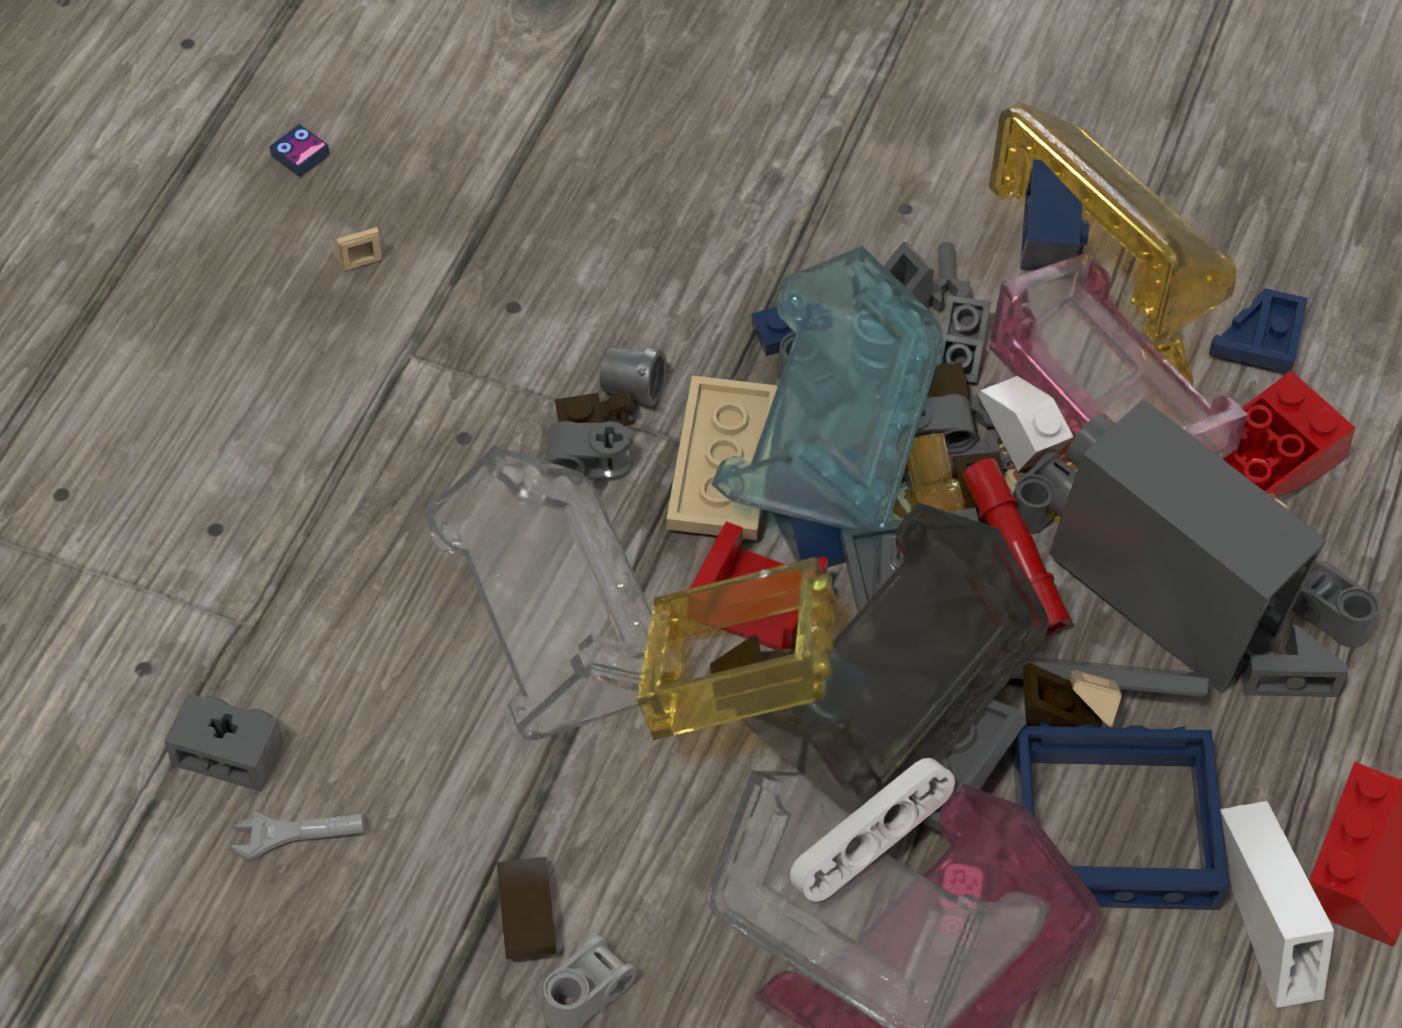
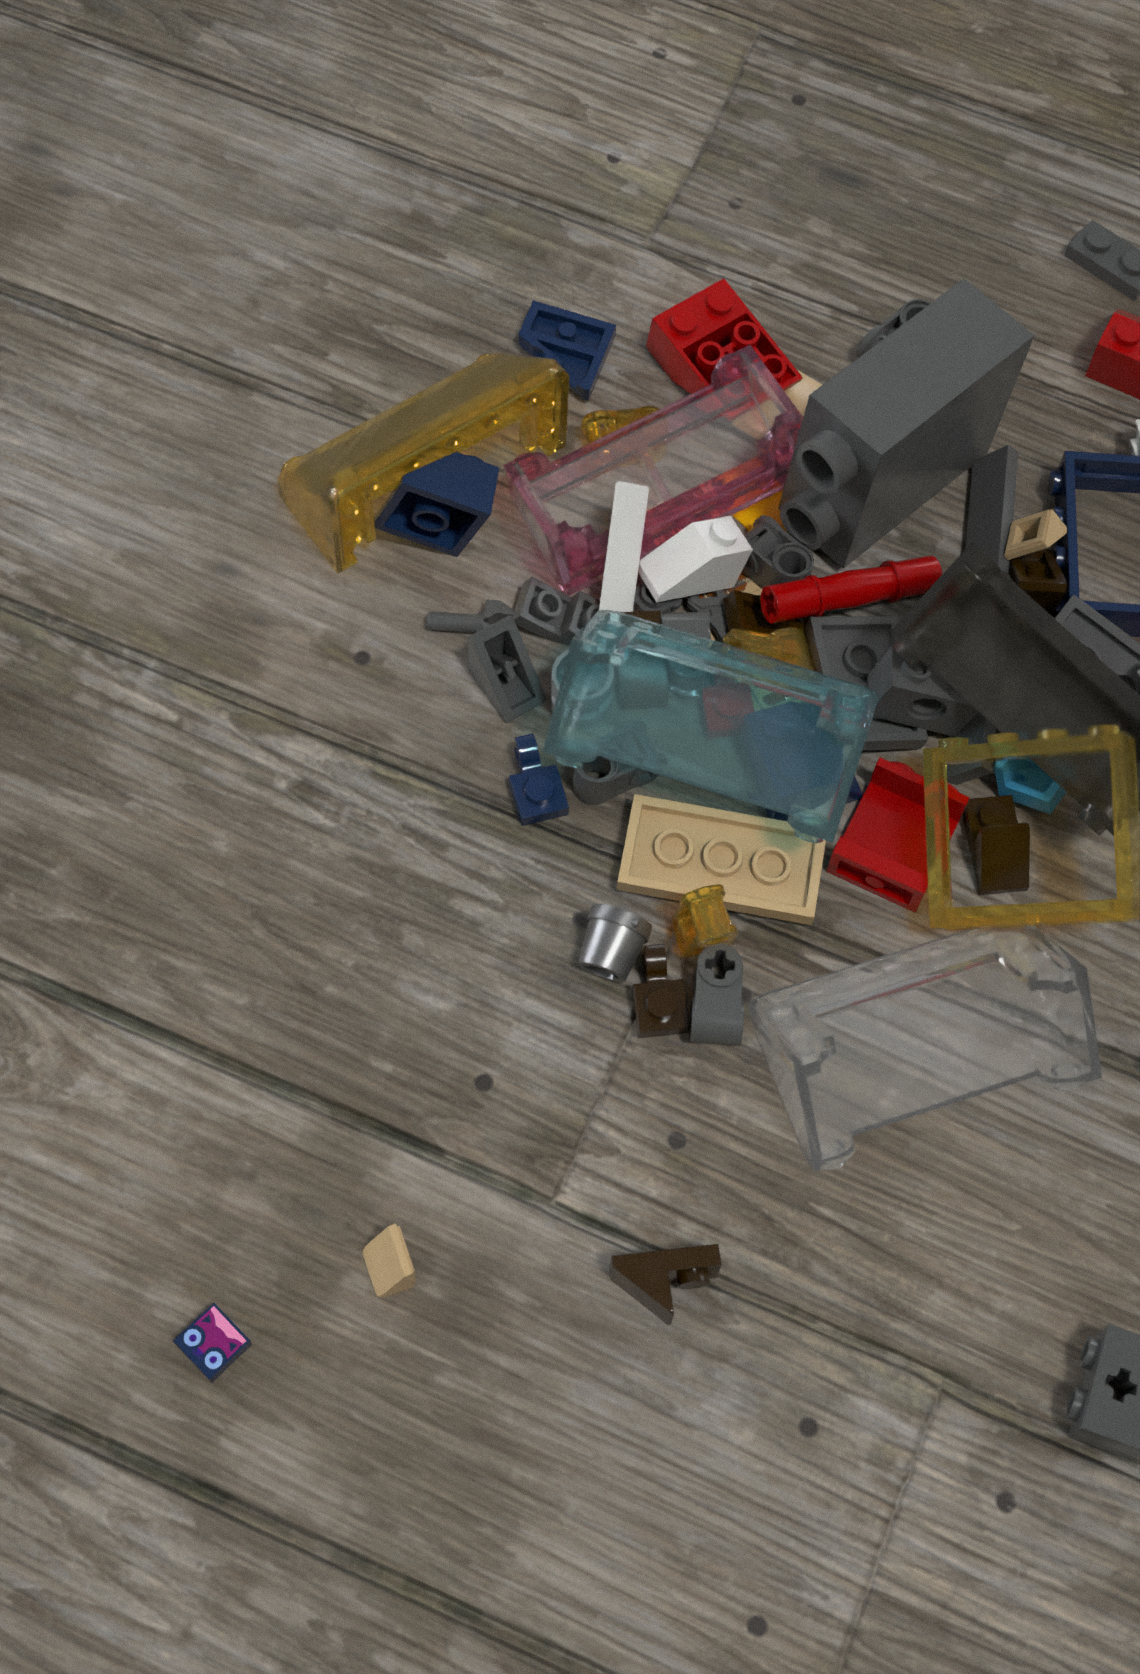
camera: 90 degrees left, 10 degrees up
none -> white sticker [598,481,649,619]
none -> dark brown slope [609,1244,722,1325]
none -> clear yellow piece [672,884,739,958]

